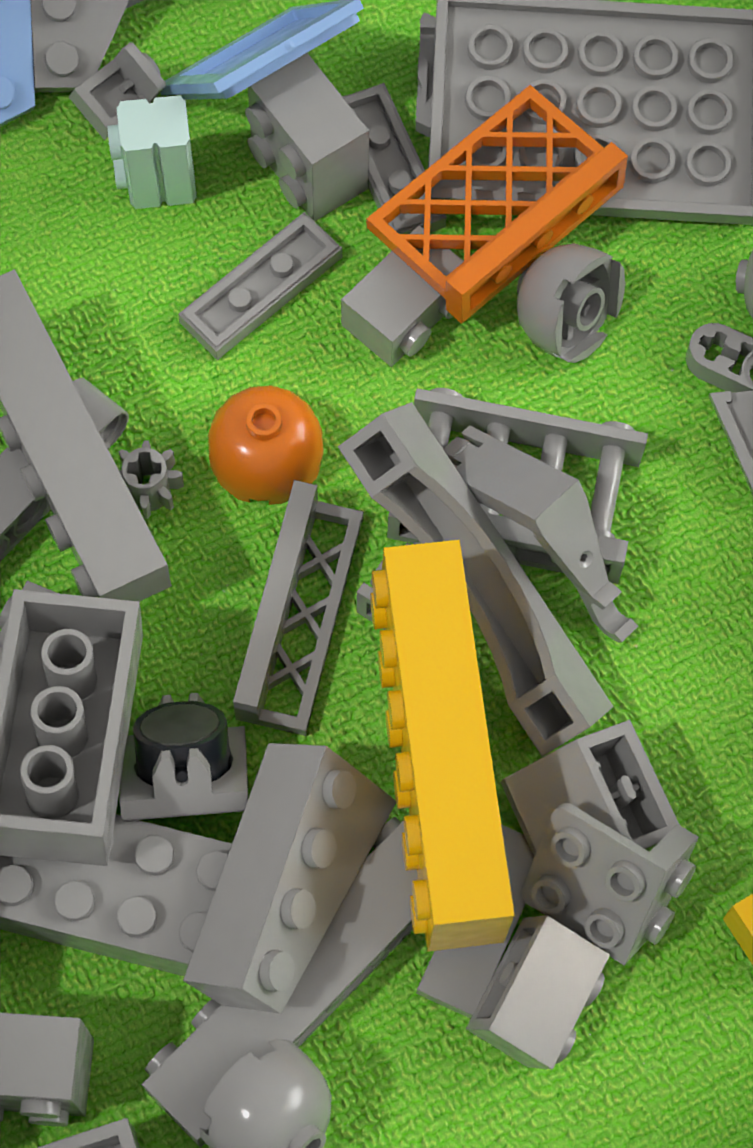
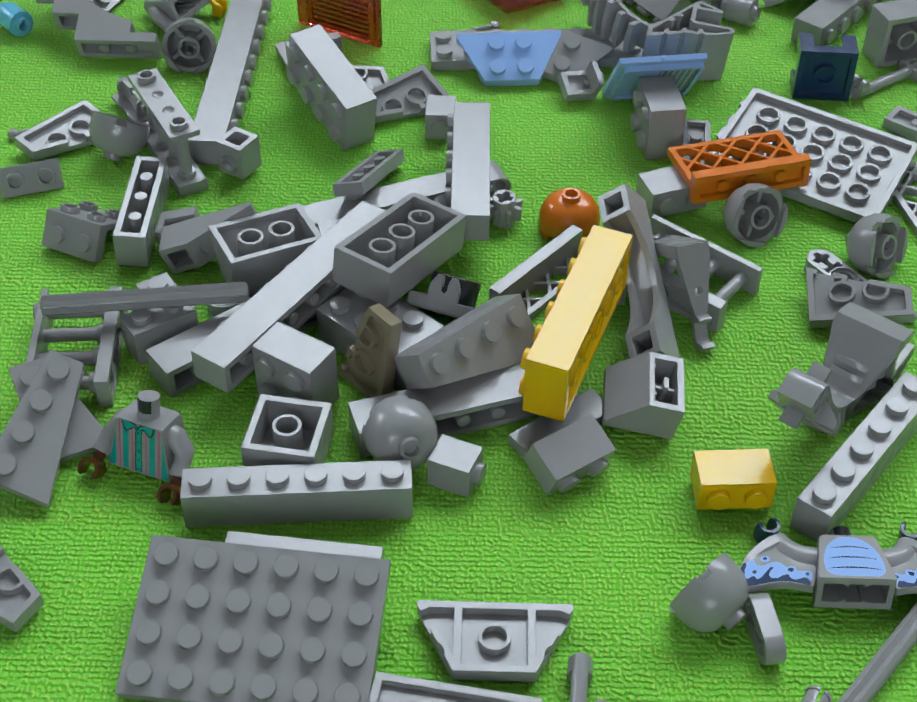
camera: 30 degrees right, 25 degrees down
light aqua brick [107,95,197,209] -> none
light grey tile [178,212,342,360] -> none
light grey bracket [521,803,699,965] -> none
none -> dark tan wing [337,303,402,398]
none -> light grey brick [427,434,487,497]

